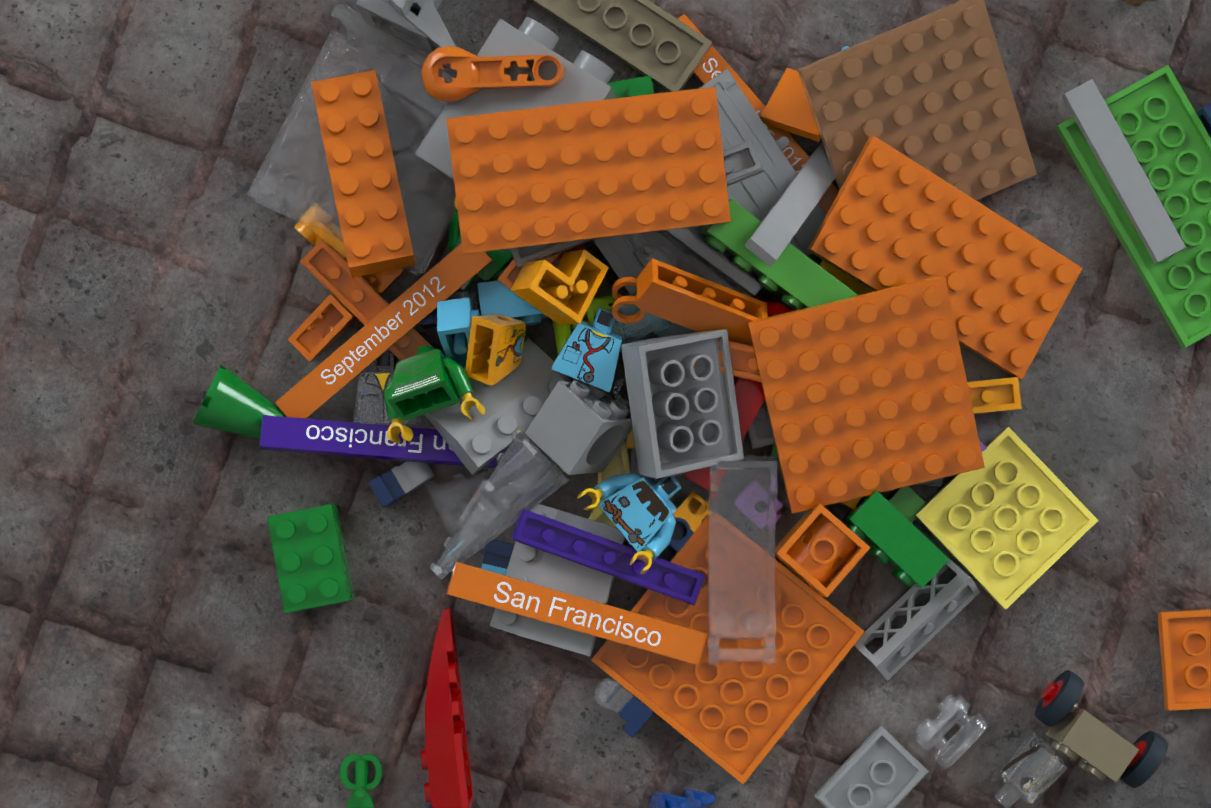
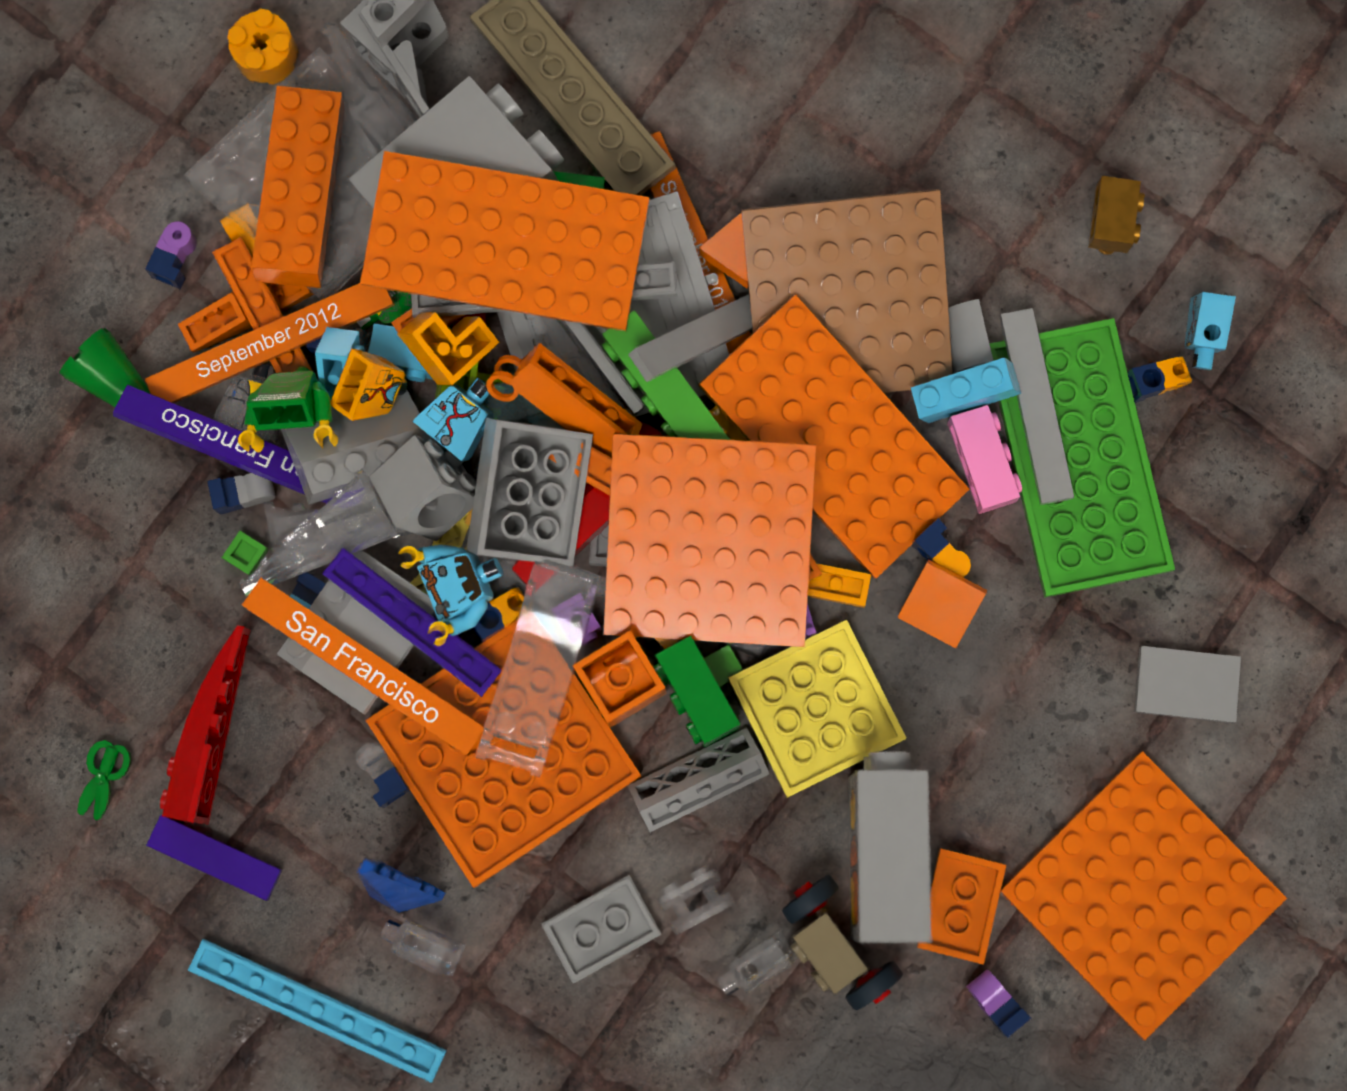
camera: 20 degrees right, 5 degrees down
green brick [267,504,354,613] -> none
orange beam [421,46,565,103] -> none
none -> leg [145,221,197,290]
none -> bright green tile [222,531,269,576]
none -> light orange brick [227,9,298,85]
none -> light grey brick [848,752,931,942]
none -> orange tile [897,559,987,648]
none -> medium azure brick [911,357,1021,423]
none -> leg [912,518,971,578]
none -> bright pink brick [947,405,1022,514]
none -> light grey brick [948,299,993,374]

